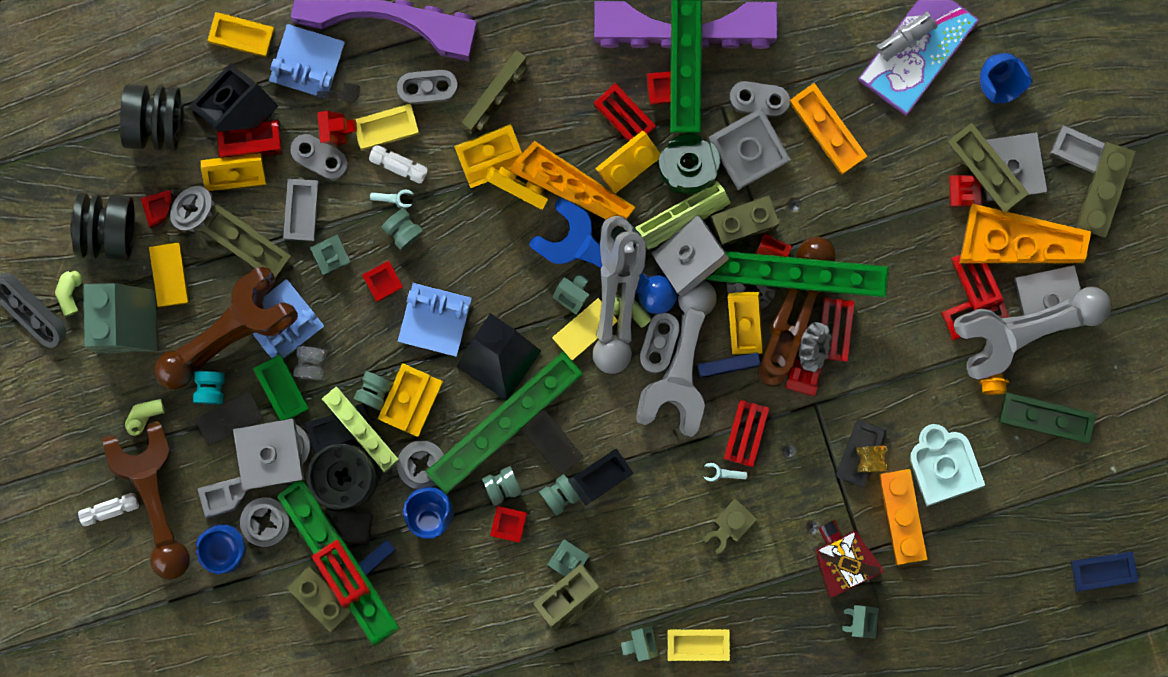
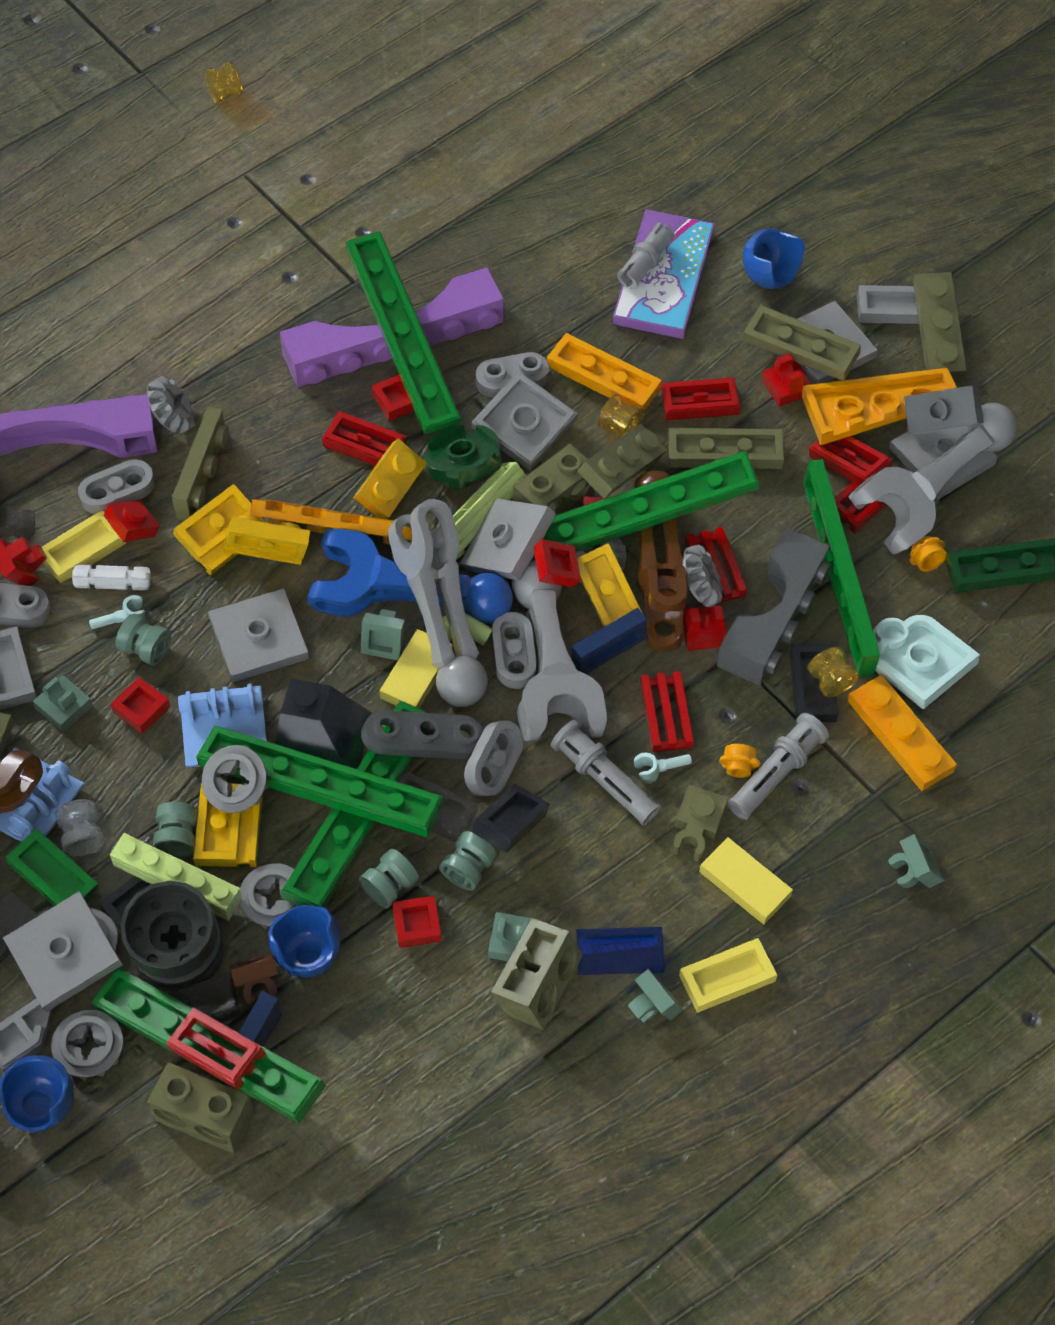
camera: 20 degrees left, 25 degrees down
torso [814,520,884,598] -> none
none -> red plate [103,500,160,542]
none -> light grey gear [147,376,196,434]
none -> green tile [196,725,444,838]
none -> light grey gear [202,745,268,813]
none -> light grey plate [208,588,309,683]
none -> reddish brown tile [229,952,278,1004]
none -> dark grey plate [361,710,484,760]
none -> light grey plate [464,721,523,797]
none -> red plate [533,539,581,588]
none -> light grey pin [550,720,661,826]
none -> clear blue tile [576,927,665,975]
none -> olive plate [577,424,667,499]
none -> clear yellow wheel [598,394,644,439]
none -> red tile [660,377,740,421]
none -> olive plate [668,428,784,469]
none -> light yellow tile [699,837,793,925]
none -> dark grey arch [717,528,831,686]
none -> light orange plate [719,744,760,778]
none -> light grey pin [727,713,829,820]
none -> green tile [803,459,880,678]
none -> dark grey plate [904,385,984,434]

